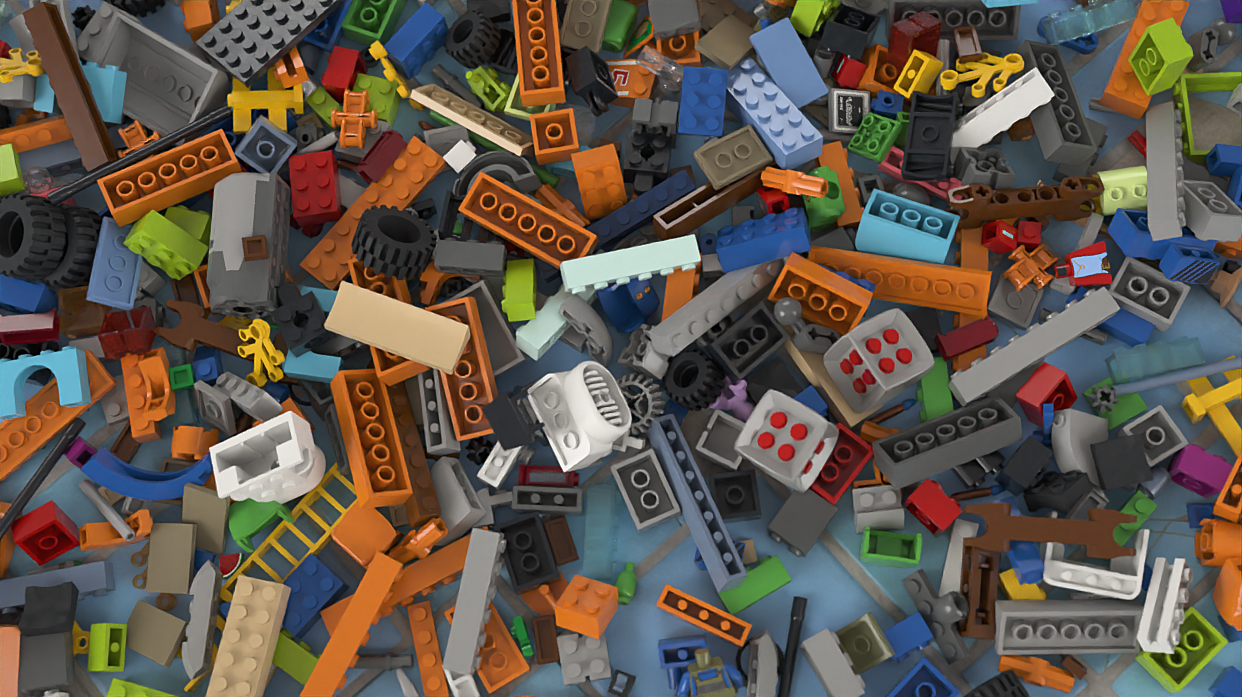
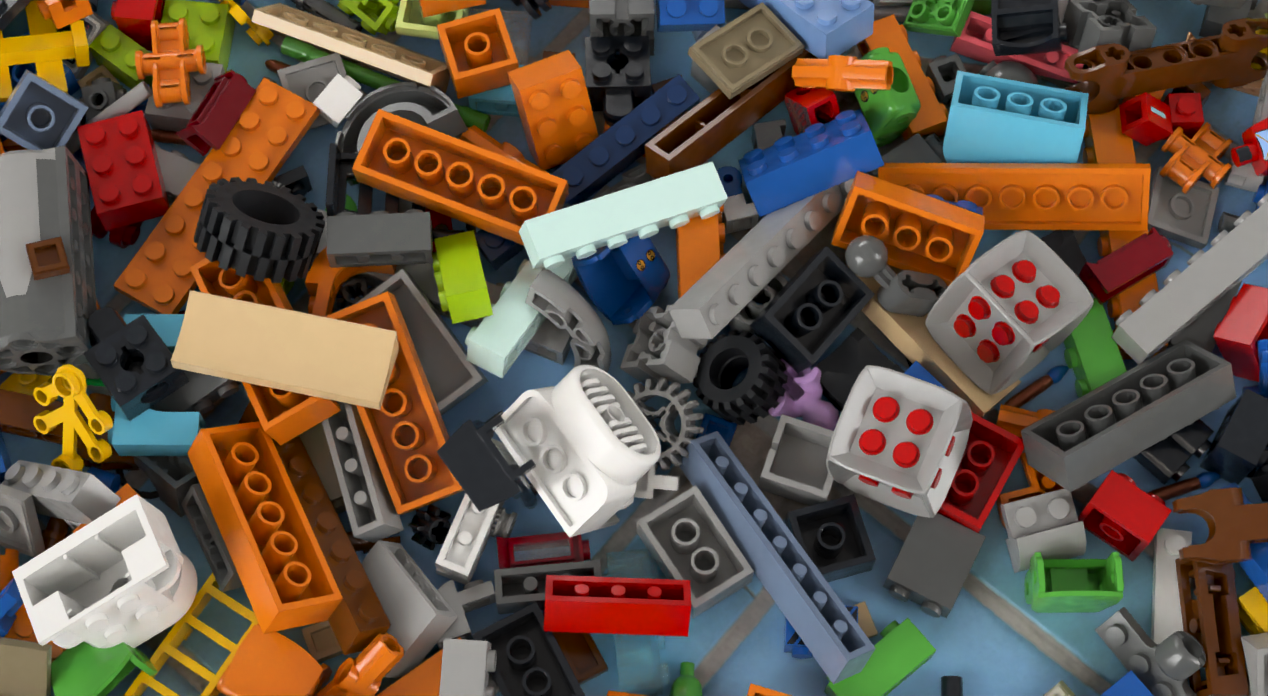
camera: 20 degrees left, 5 degrees down
none -> red brick [544,575,691,637]

